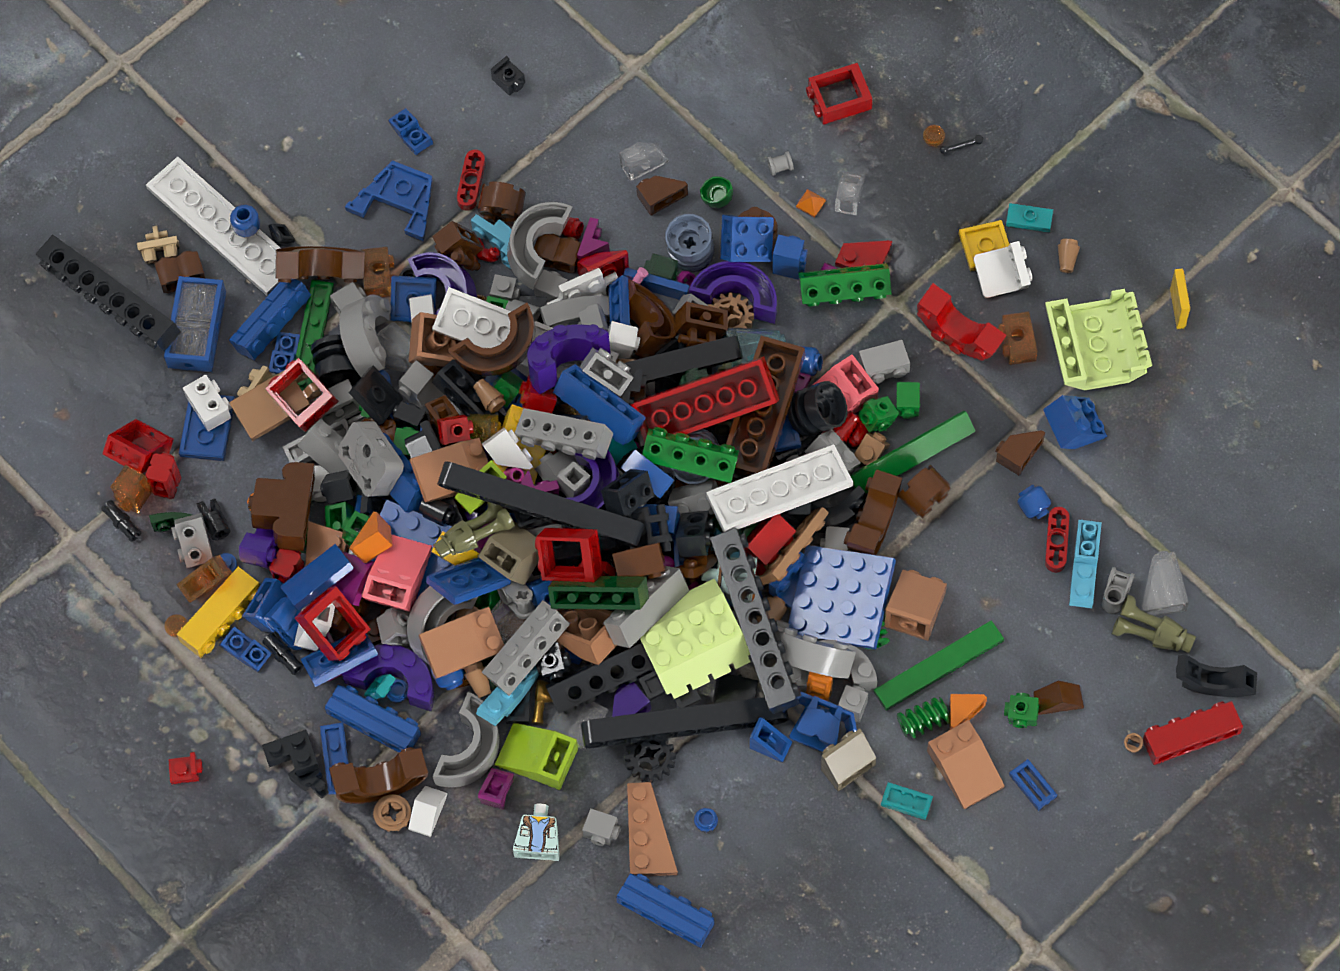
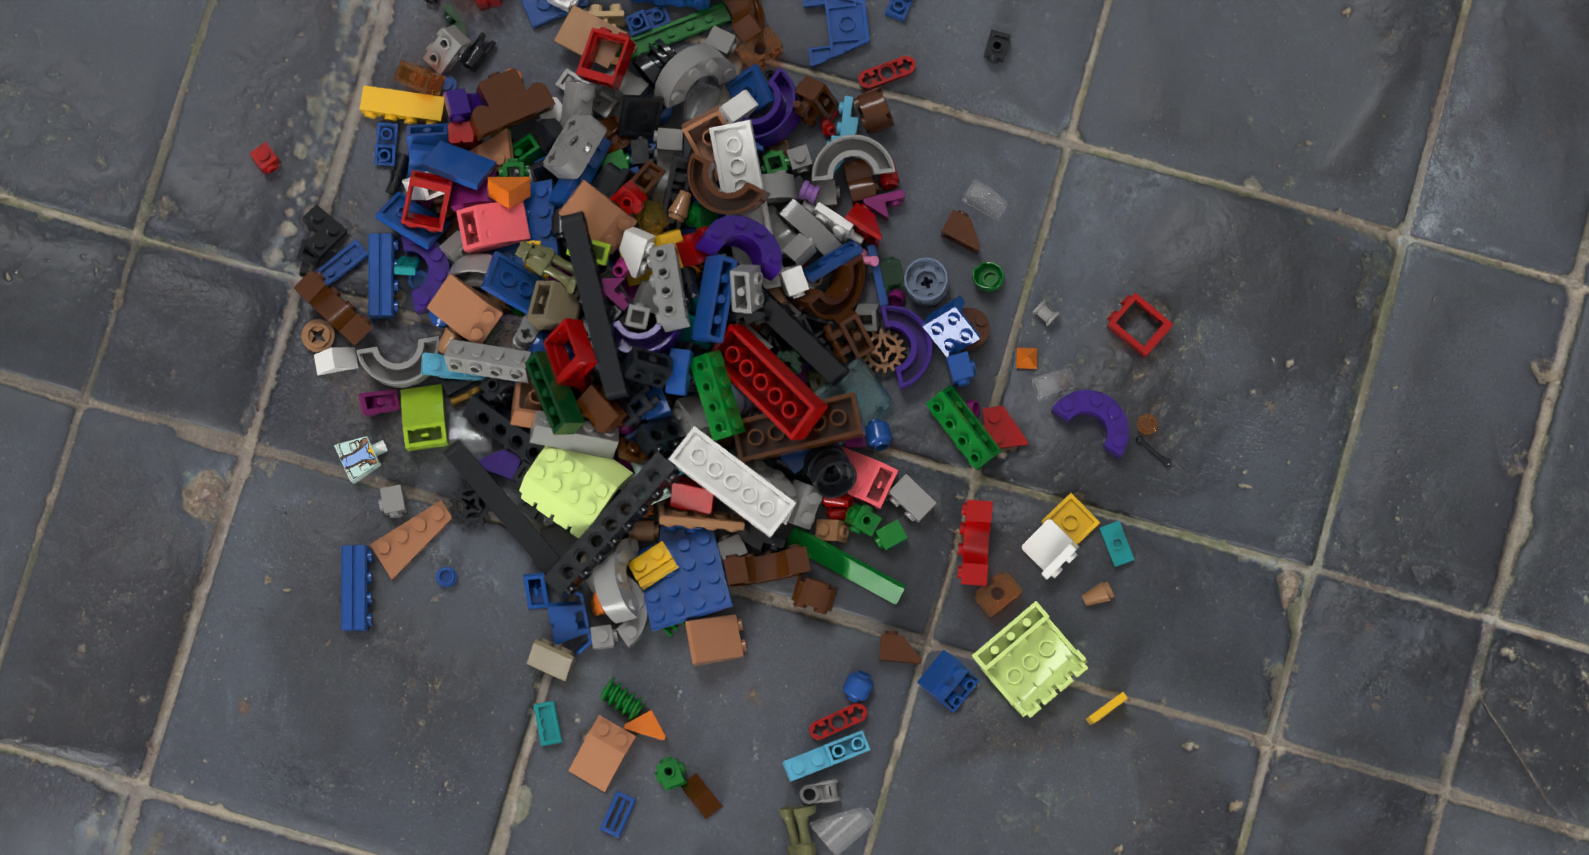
camera: 60 degrees right, 15 degrees up
clear orange plate [164,614,187,637] -> none
green tile [874,620,1004,711] -> none
none -> yellow plate [627,541,679,590]
none -> medium lavender wheel [798,180,821,205]
none -> dark purple brick [1051,390,1129,459]

